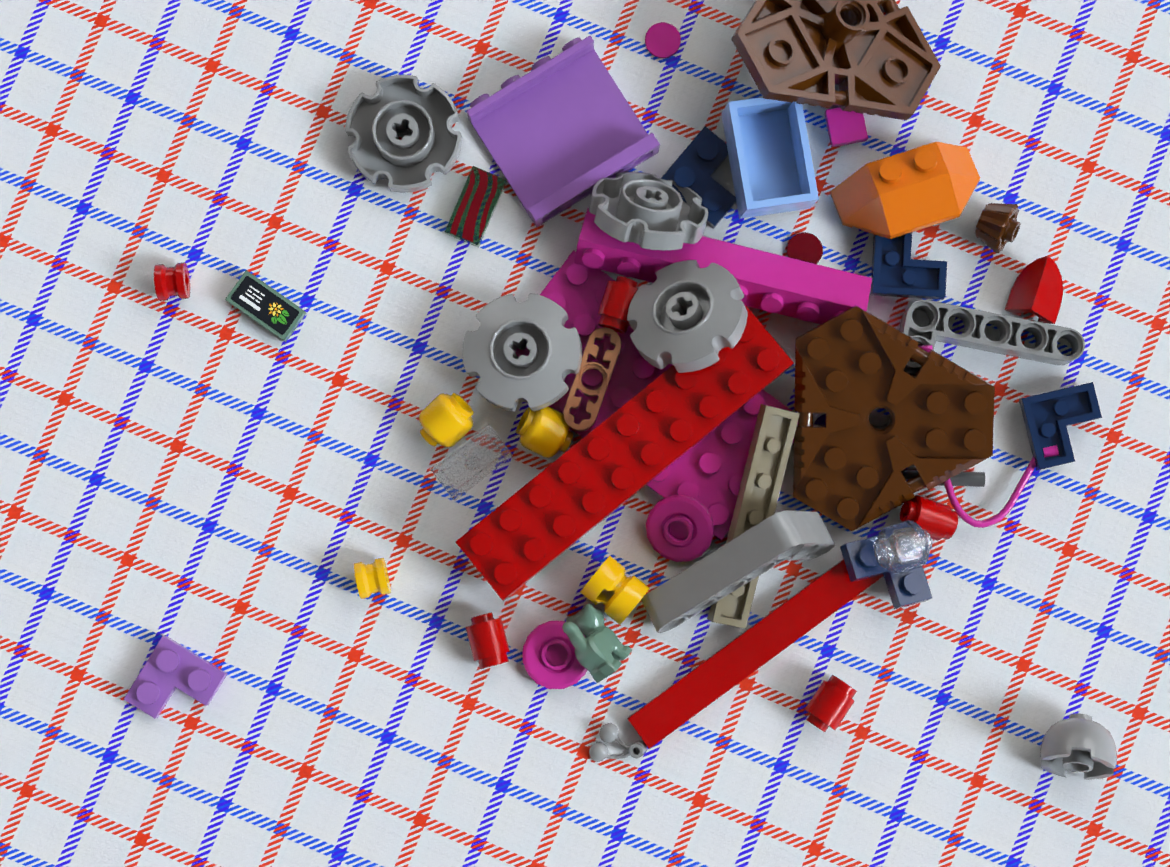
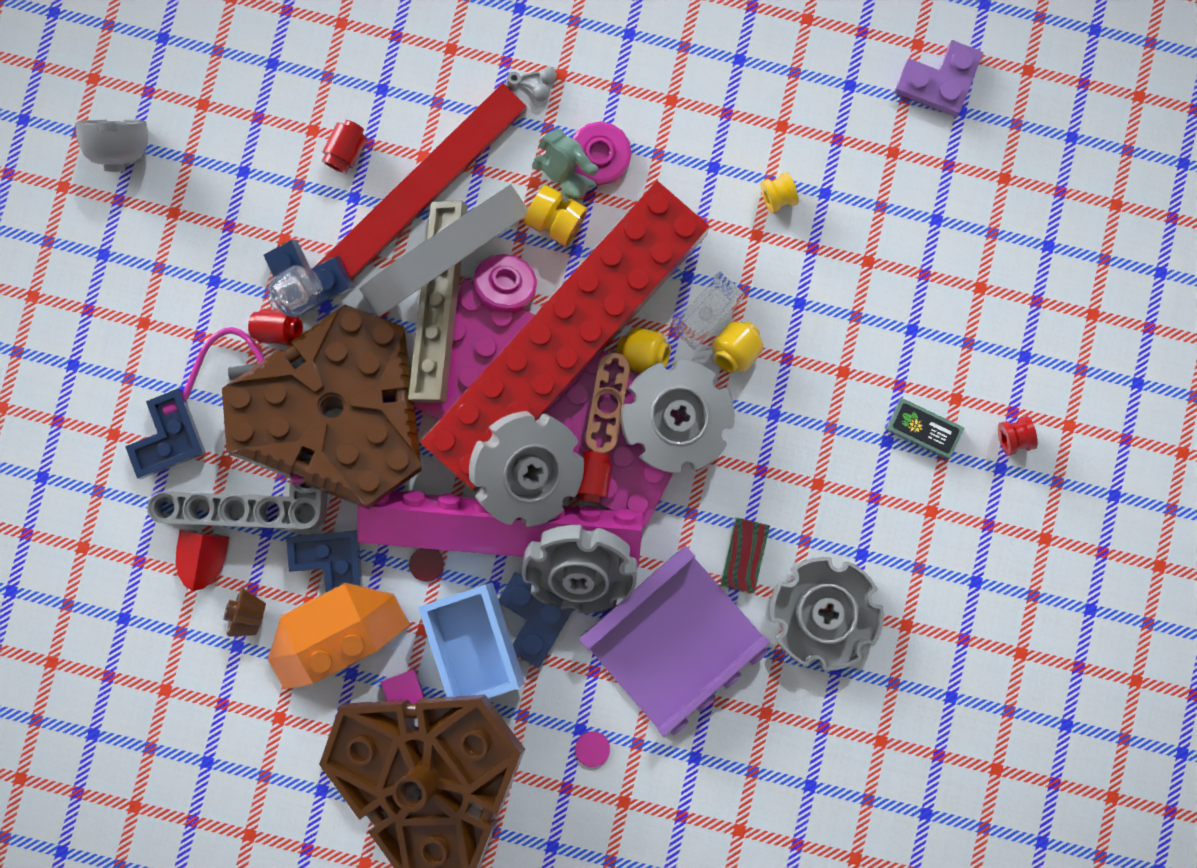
camera: 170 degrees right, 0 degrees up
red brick [465,612,510,669] -> none

